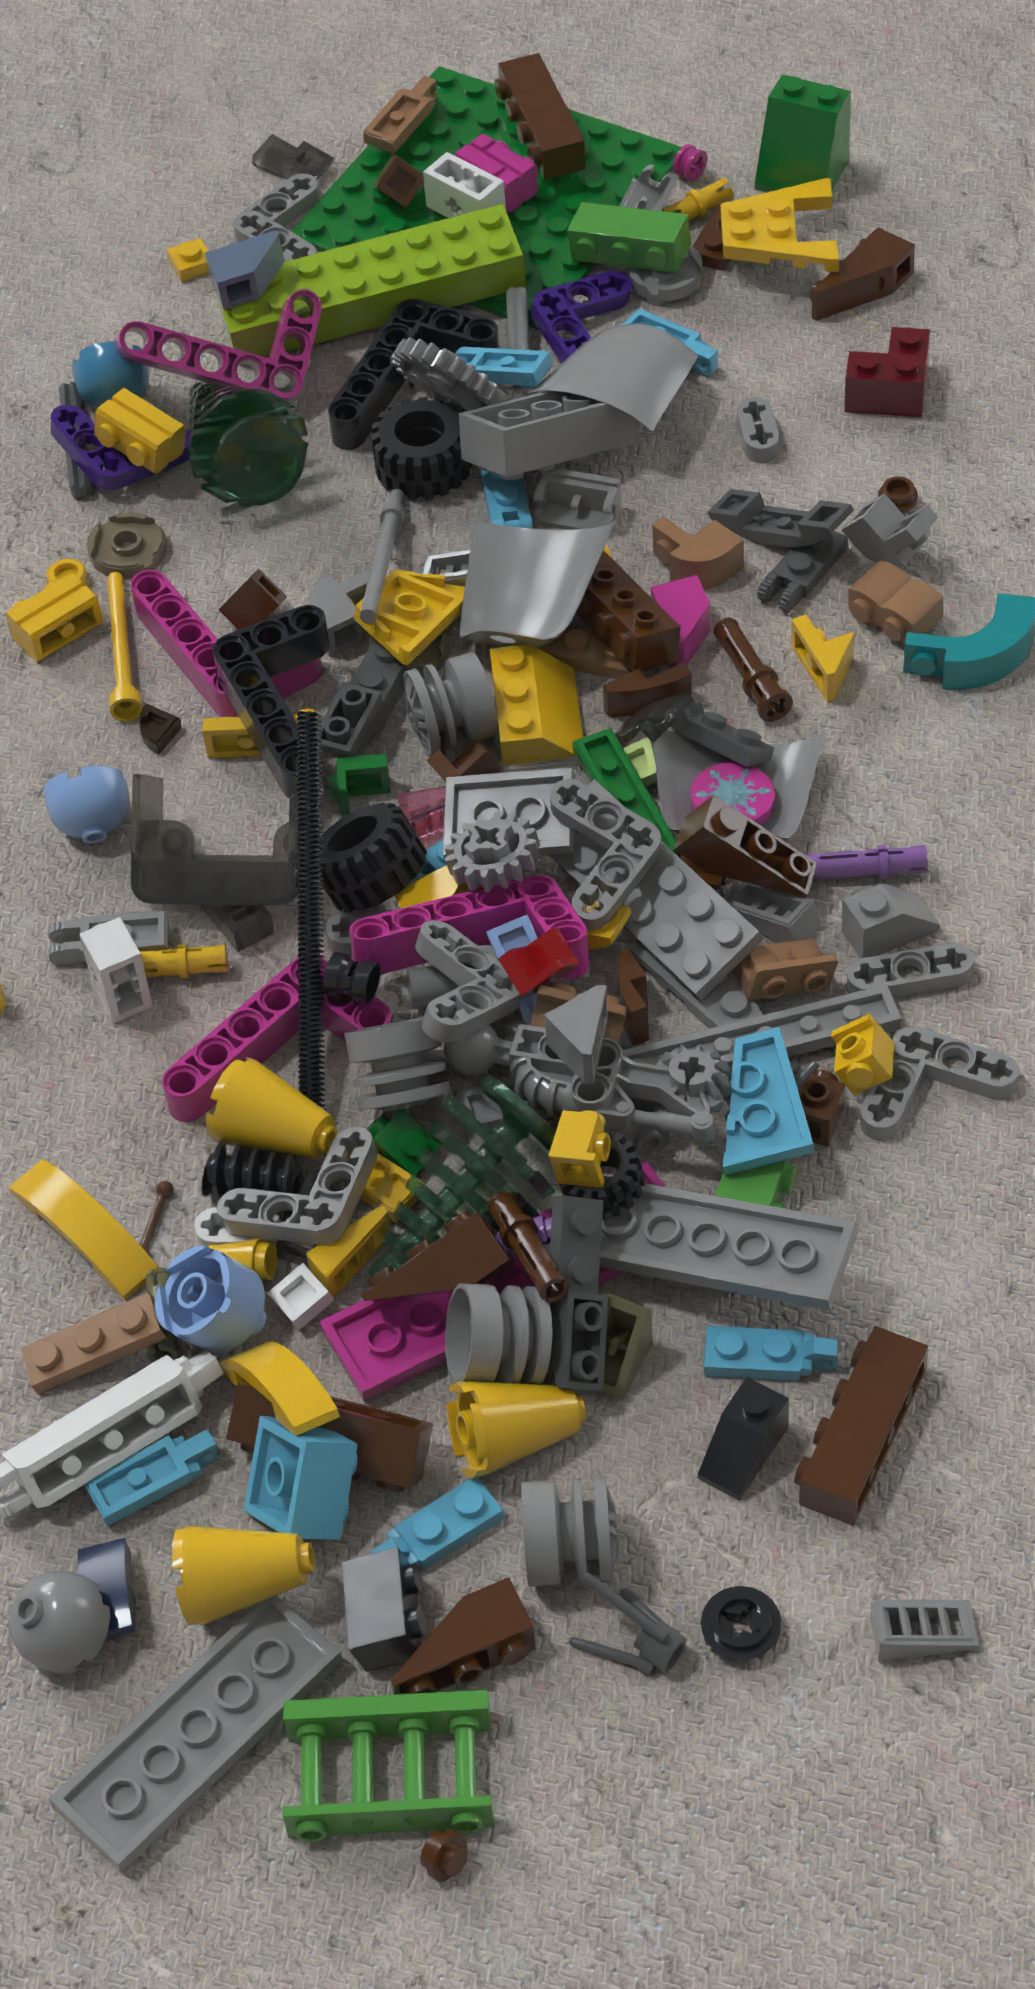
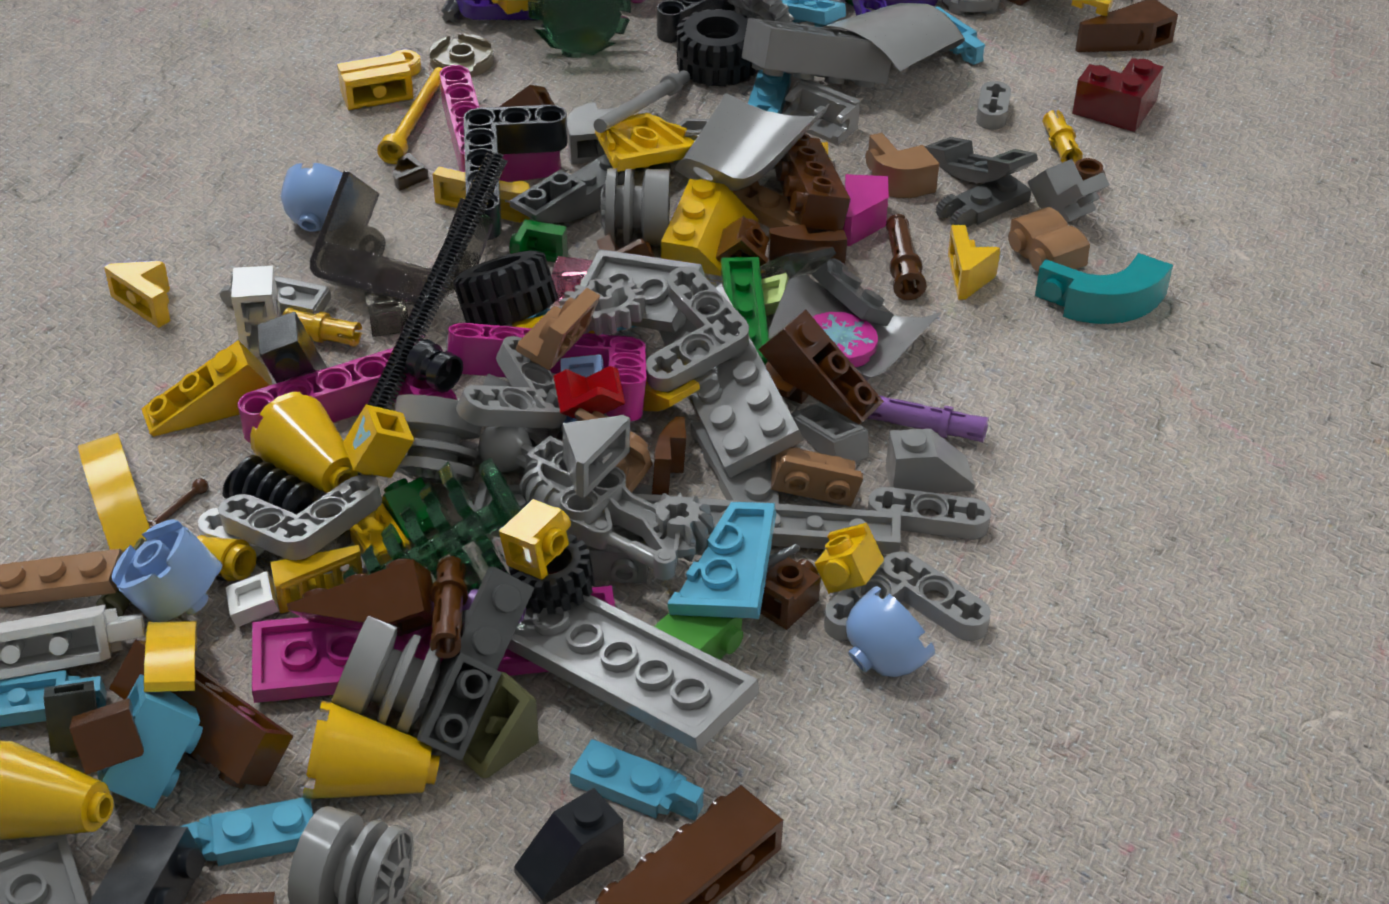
camera: 15 degrees right, 10 degrees down
none -> pearl dark grey brick [43,680,97,758]
none -> reddish brown panel [69,698,144,775]
none -> yellow slope [141,340,273,437]
none -> black slope [257,311,327,383]
none -> yellow brick [343,404,414,478]
none -> medium nougat bracket [516,288,601,371]
none -> reddish brown brick [716,215,769,268]
none -> light blue cylinder [846,586,935,677]
none -> yellow pin [1042,110,1083,164]

